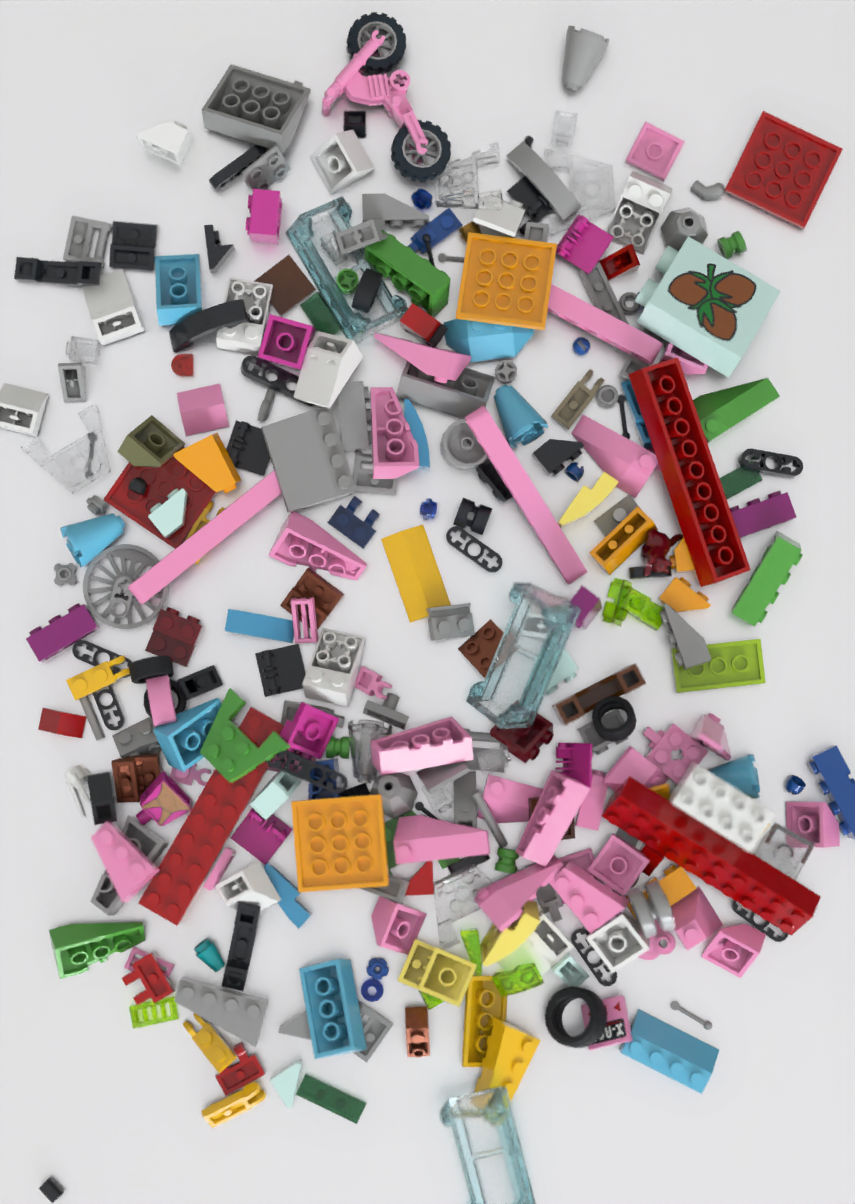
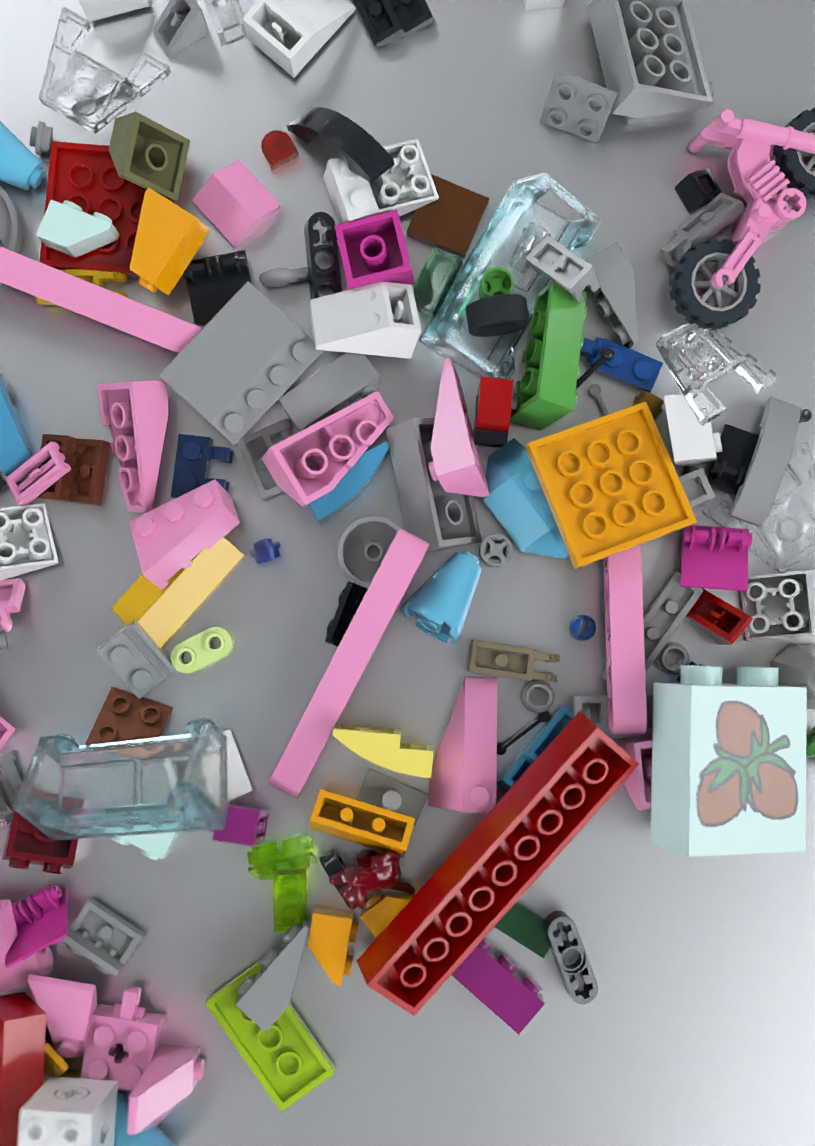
camera: 60 degrees right, 0 degrees up
black hinge [127,477,147,496] -> none
medium azure slope [155,254,203,326] -> none
black slope [204,224,235,273] -> none
black beam [209,145,266,191] -> none
dark pink brick [246,189,283,244] -> none
white slope [310,130,374,194] -> none
clear blue plate [411,189,433,209] -> none
black beam [446,526,503,573] -> none
black wheel [453,497,492,535] -> none
black slope [532,439,584,476] -> none
reddish brown arch [552,663,646,725] -> none
blue hinge [564,462,584,482] -> none
black tyre [592,696,637,742] -> none
bright green wedge [693,378,780,443] -> none
bright green wedge [731,531,803,626] -> none
none -> bright pink wedge [128,479,240,590]
none -> yellowish green plate [171,627,234,674]
none -> light grey hinge [660,193,746,267]

